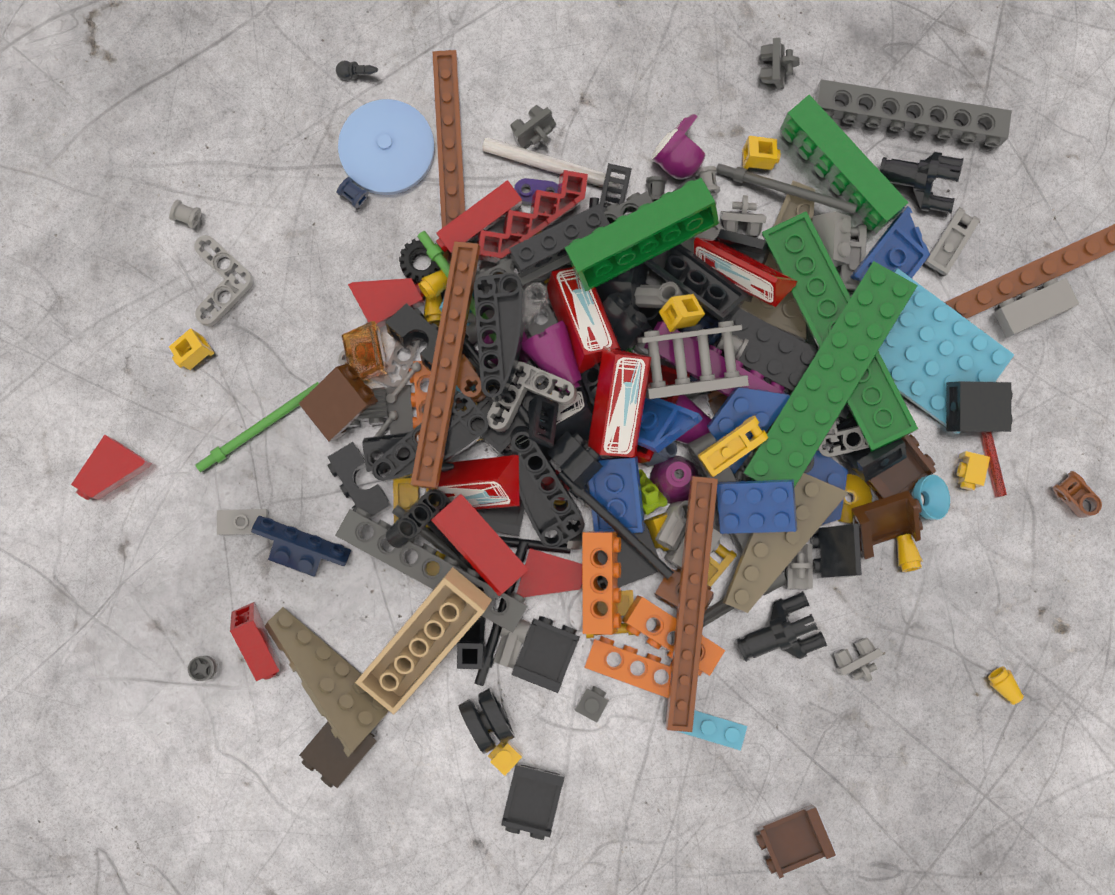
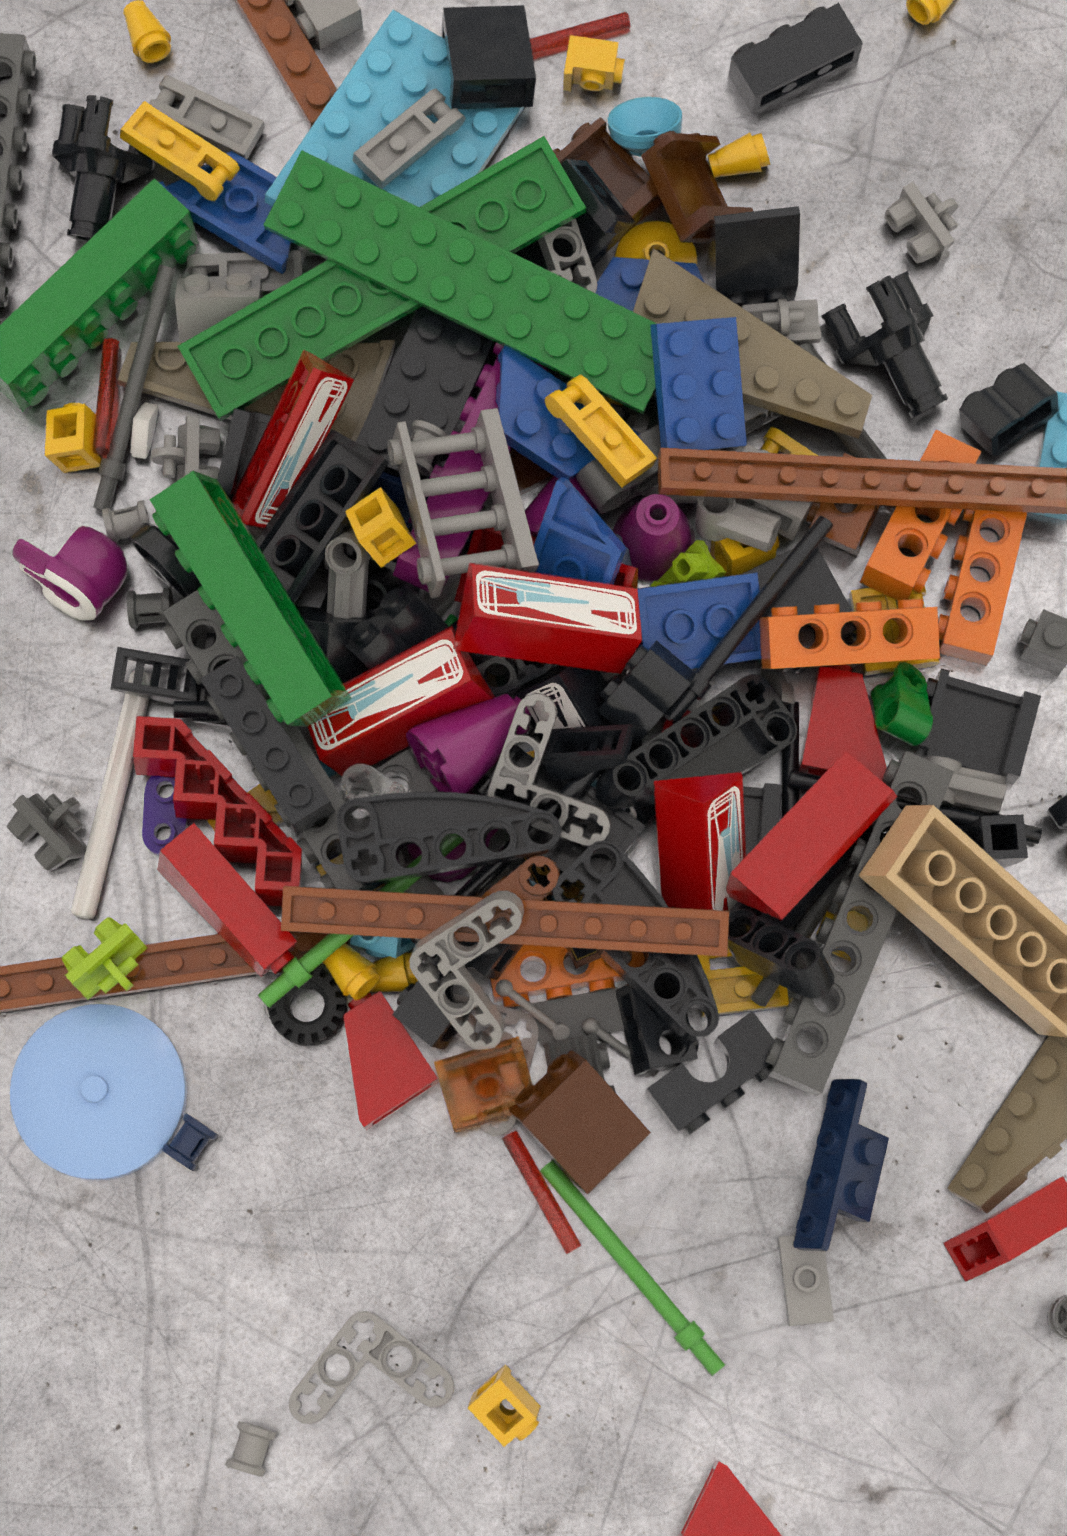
camera: 95 degrees left, 5 degrees down
none -> lime hips [62,917,147,1000]
none -> clear red bar [92,338,120,455]
none -> yellow plate [120,101,240,201]
none -> yellow cone [123,0,171,63]
none -> white tile [130,402,159,459]
none -> light grey plate [353,88,465,189]
none -> light grey beam [409,891,524,1051]
none -> clear red bar [502,1130,582,1254]
none -> black brick [729,3,863,114]
none -> green piece [871,662,933,746]
none -> black brick [959,363,1058,456]

